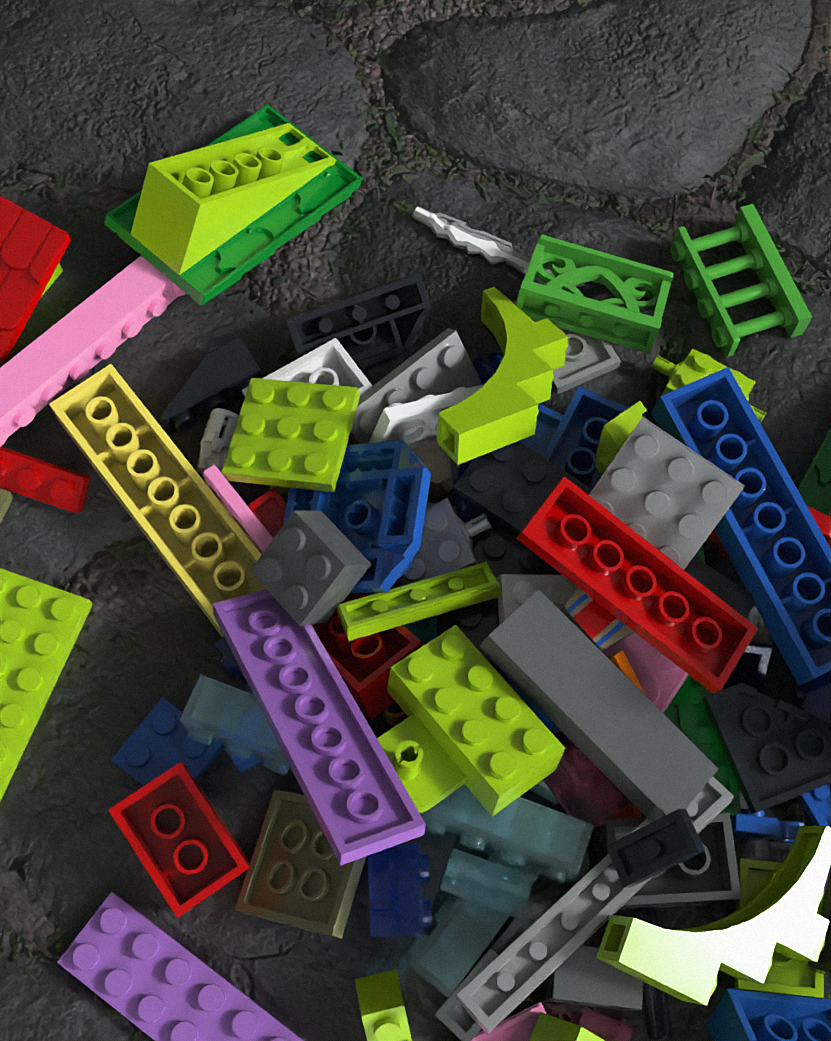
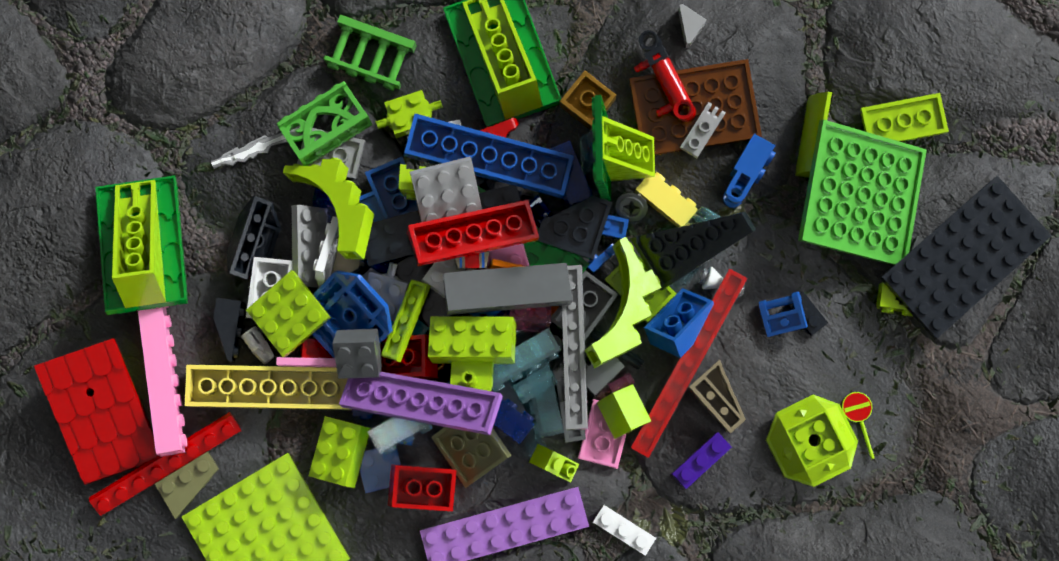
camera: 45 degrees left, 15 degrees up
black plate [606,808,705,888] -> none
none -> lime brick [309,416,371,488]

